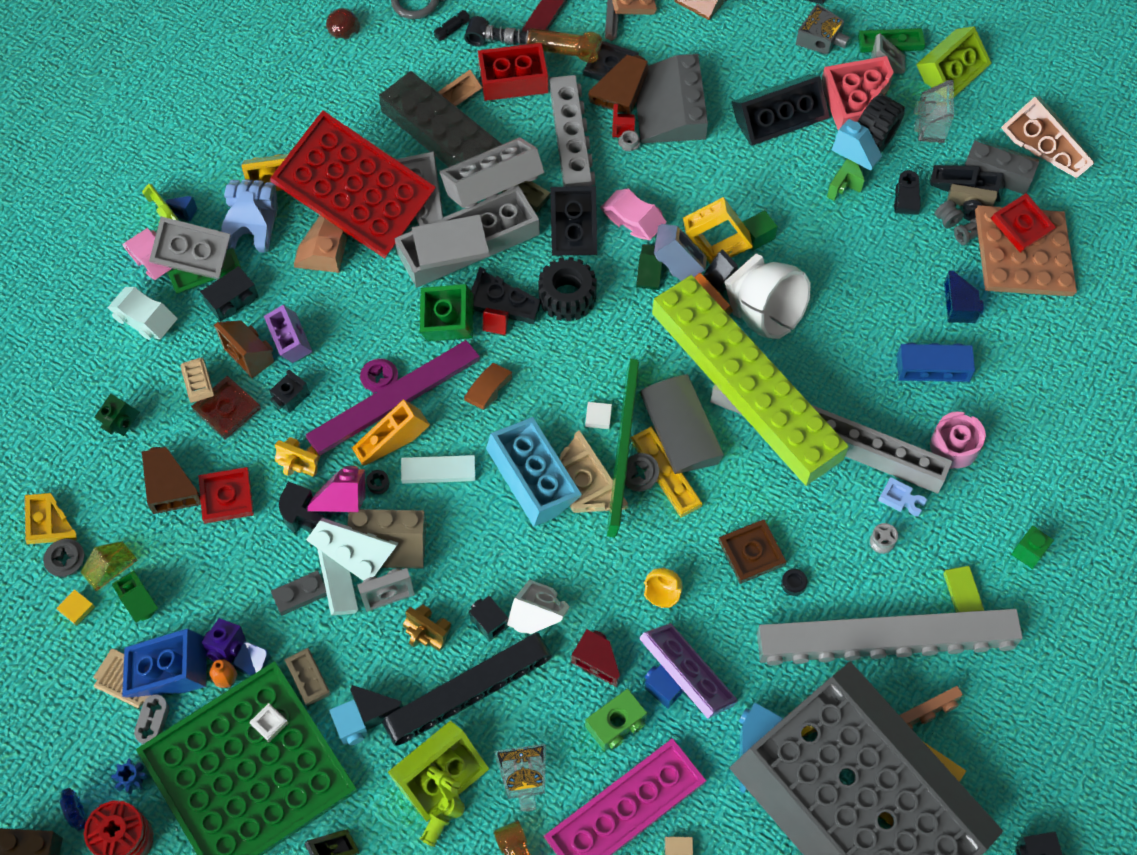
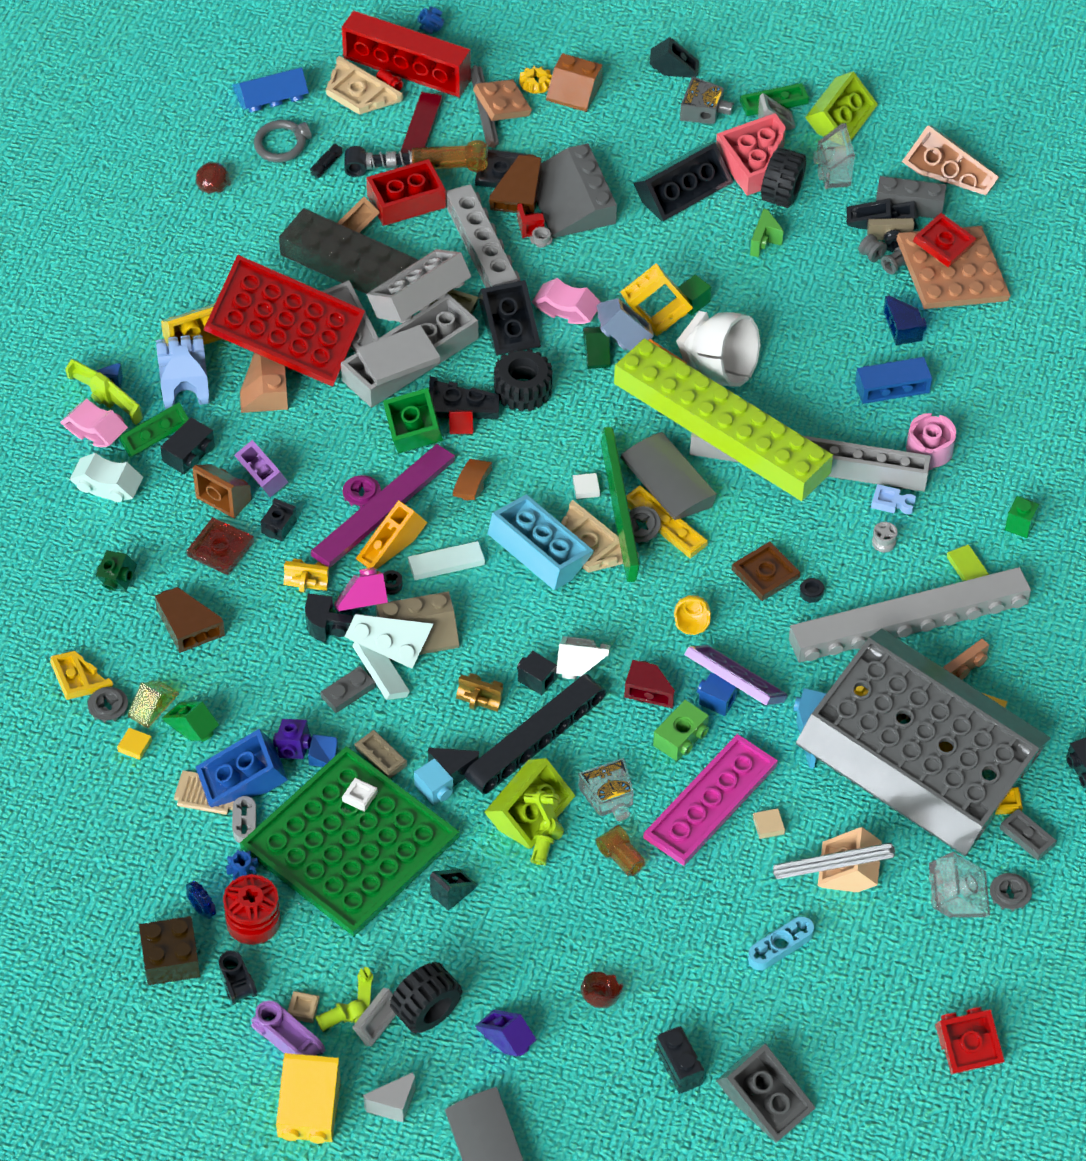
camera: 15 degrees left, 10 degrees down
light grey plate [149,216,231,280] -> none
tan slope [180,358,214,403] -> none
red plate [198,467,254,524] -> none
orange plant [209,659,237,688] -> none
light grey plate [357,568,415,612] -> none
black slope [703,249,738,292] -> none
medium azure slope [832,119,882,171] -> none
black piece [894,170,921,215] -> none

